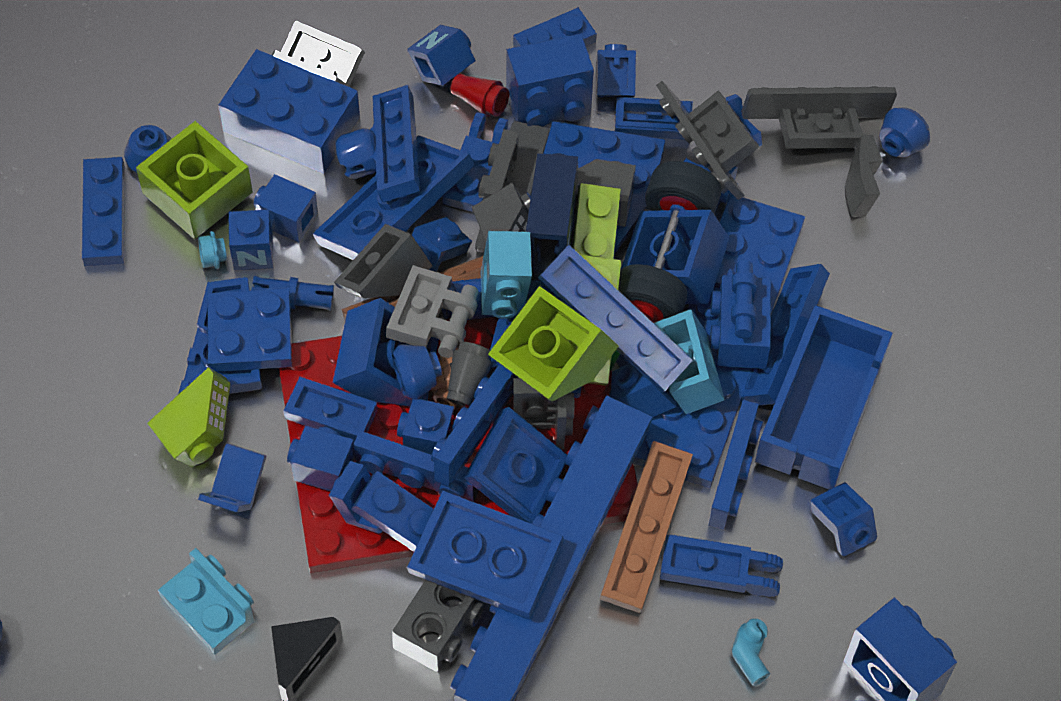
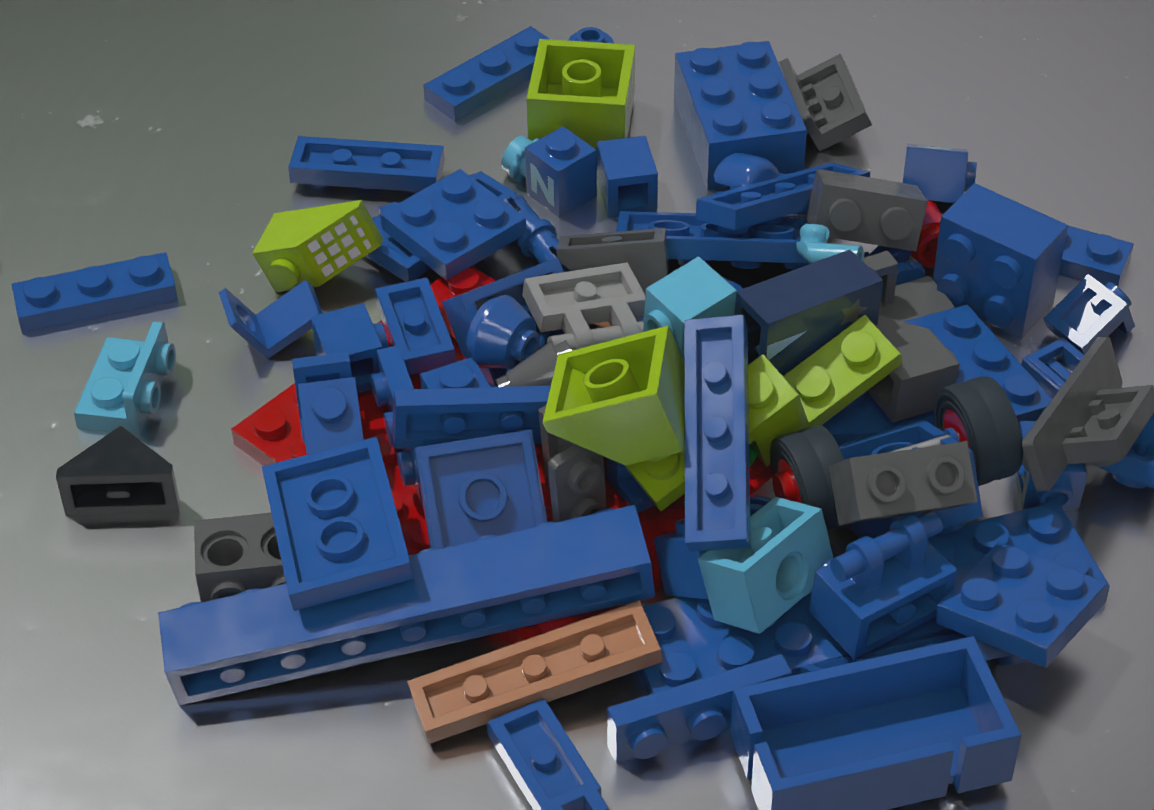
camera: 55 degrees right, 15 degrees down
none -> blue plate [11,252,178,333]
none -> blue plate [288,136,445,192]
none -> medium azure arm [796,224,864,264]
none -> dark grey brick [806,169,928,252]
none -> dark grey brick [829,441,978,526]
none -> blue plate [936,542,1107,668]

